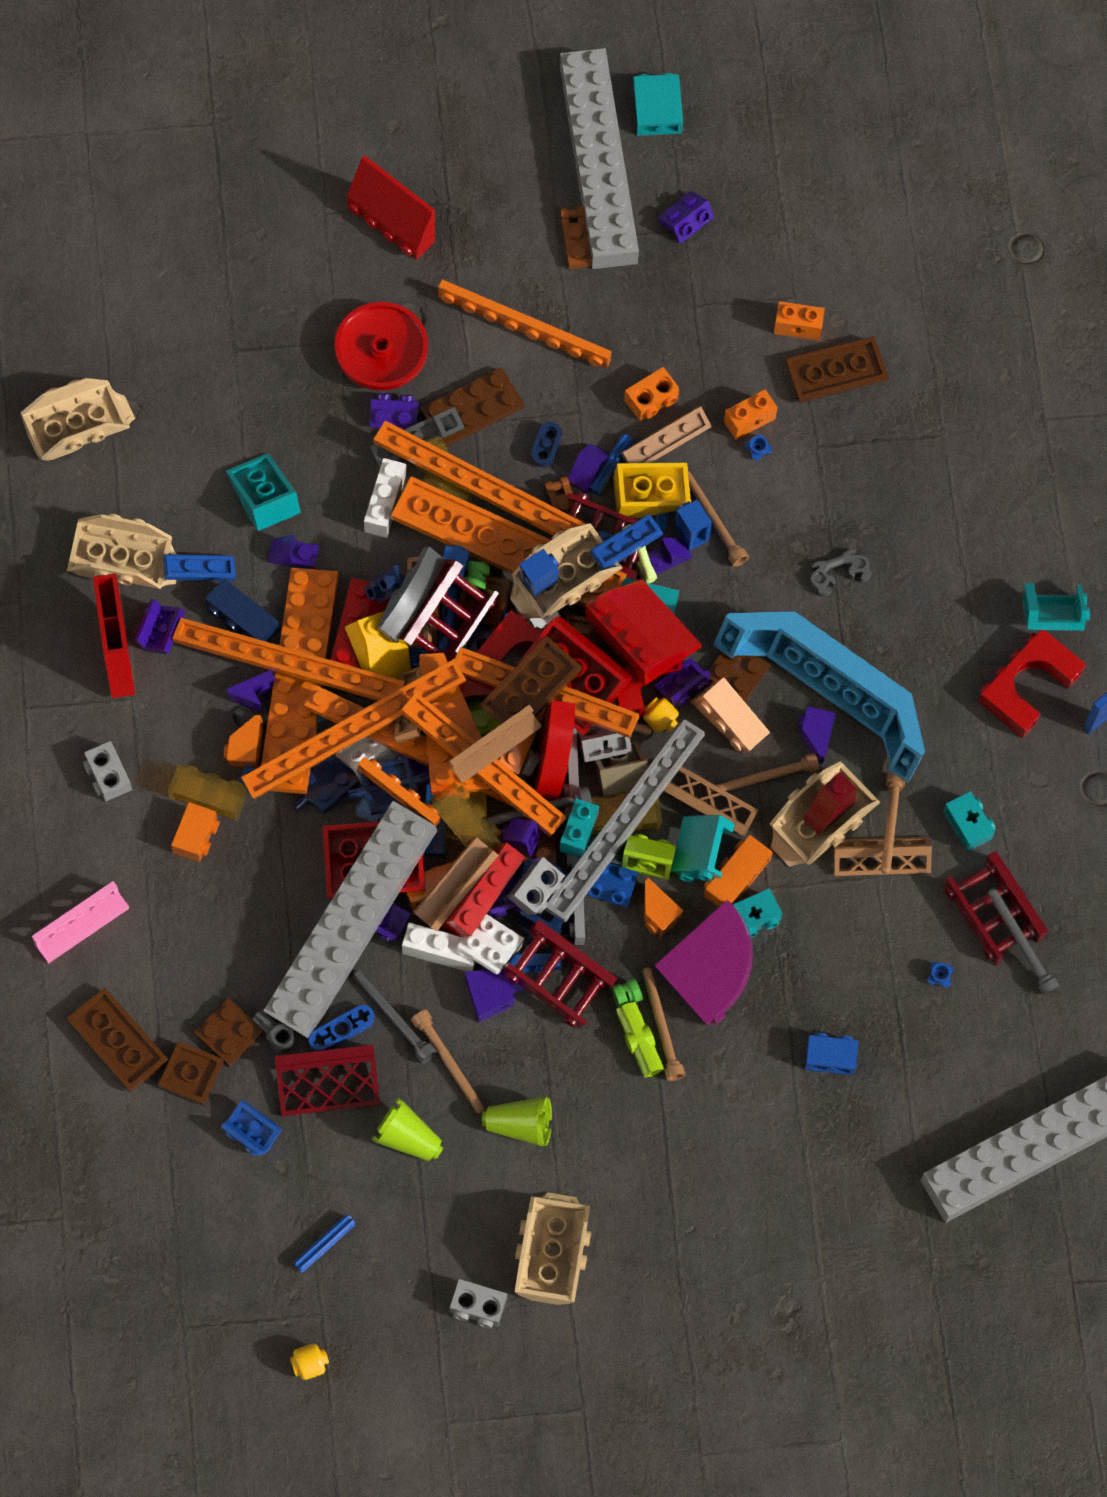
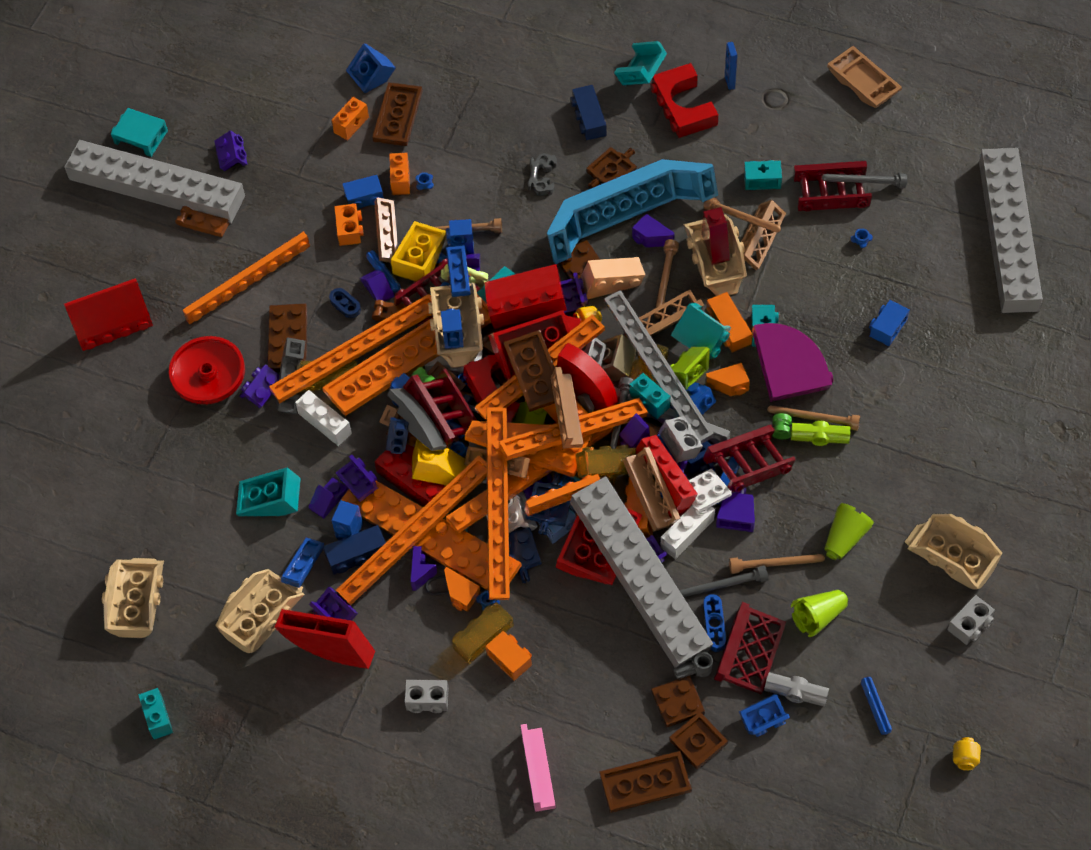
camera: 55 degrees left, 10 degrees down
none -> blue brick [332,500,363,540]
none -> dark purple bracket [336,454,378,502]
none -> blue brick [342,175,384,209]
none -> blue slope [346,43,396,93]
none -> dark blue brick [570,85,607,140]
none -> reddish brown plate [586,147,637,189]
none -> light grey piece [764,672,829,707]

